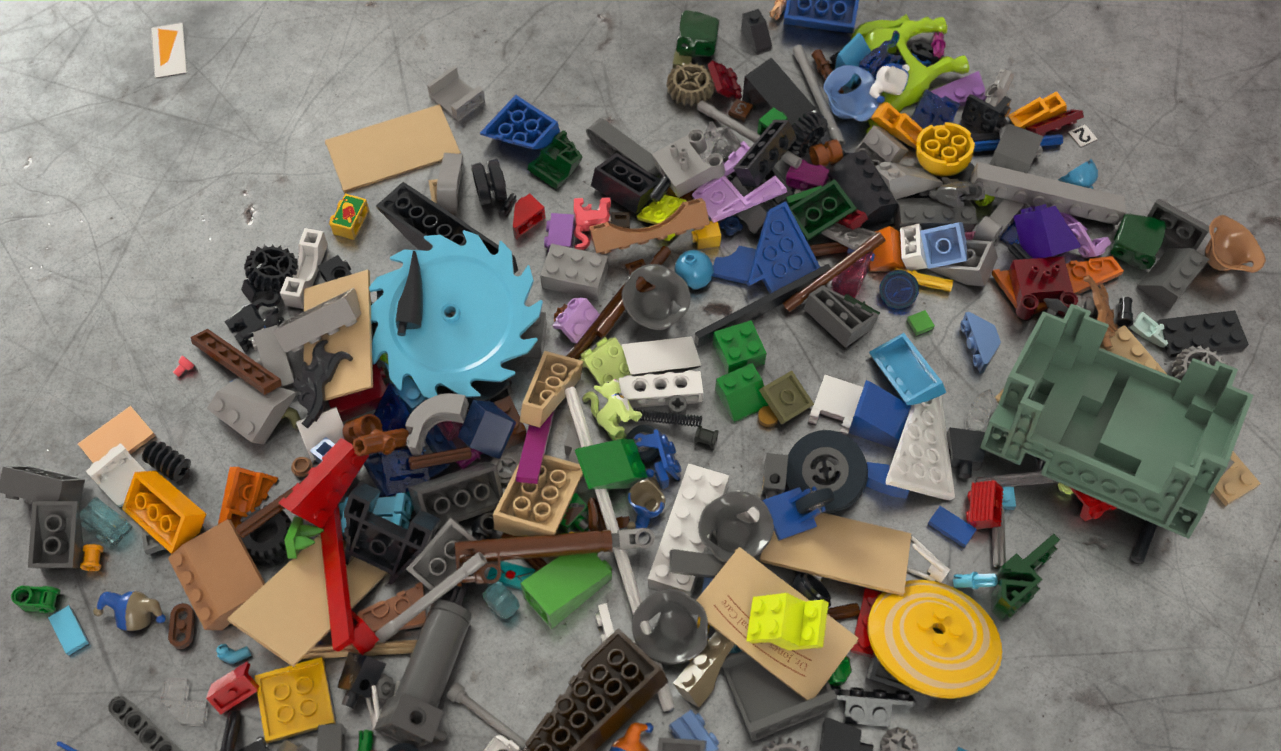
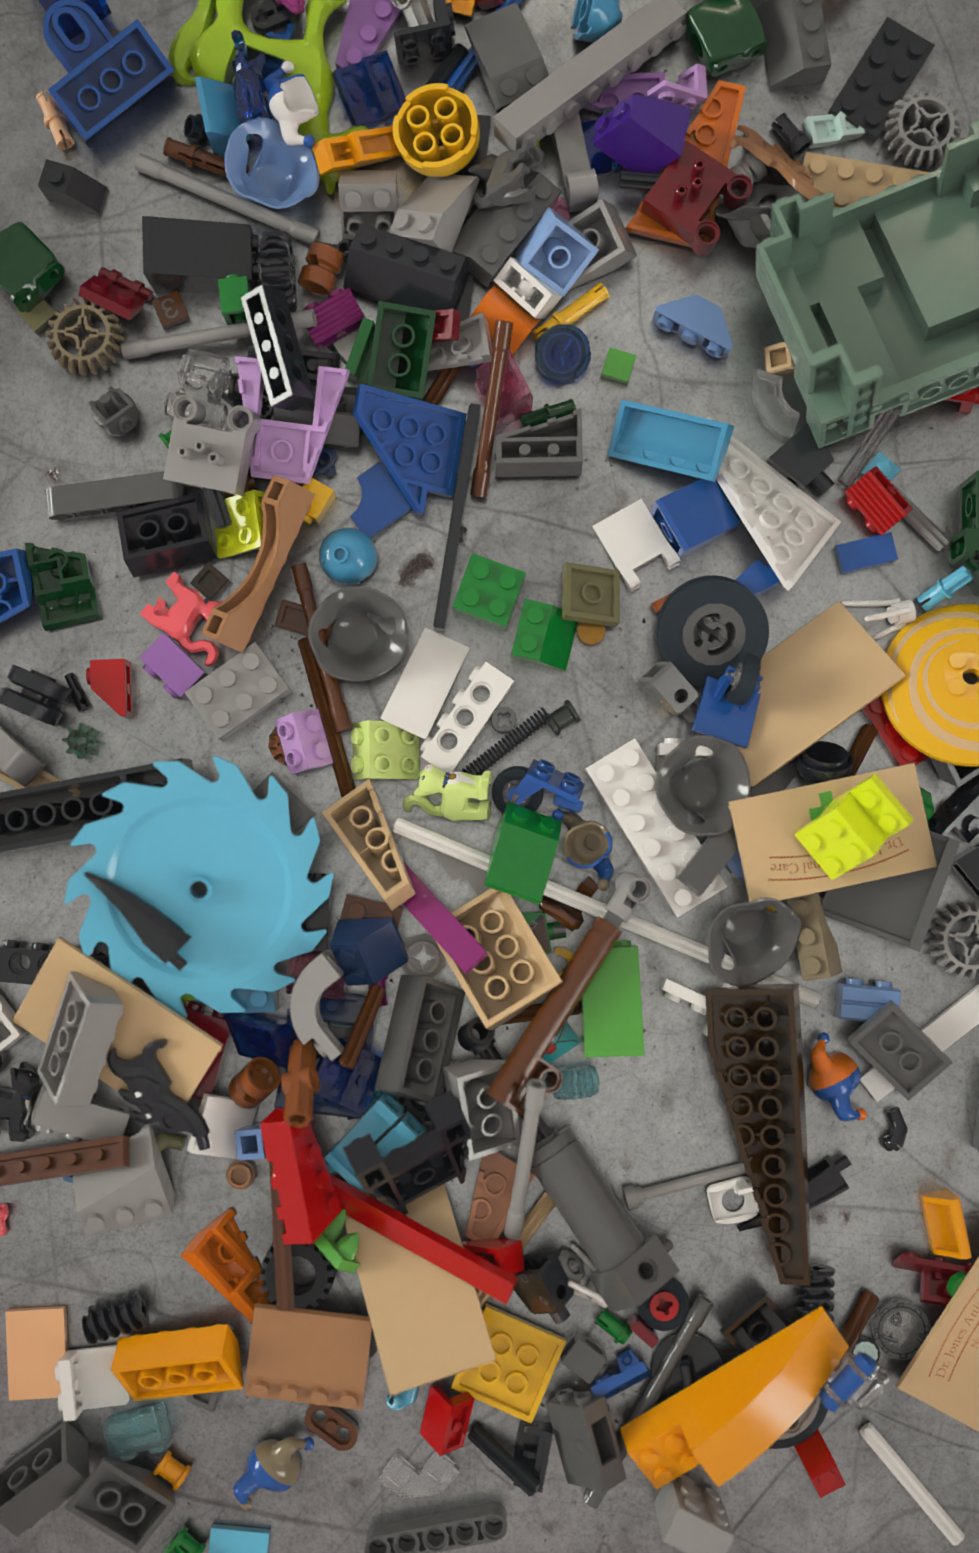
camera: 50 degrees left, 25 degrees up
none -> clear green gear [62,723,101,759]
none -> dark grey hand [88,386,139,436]

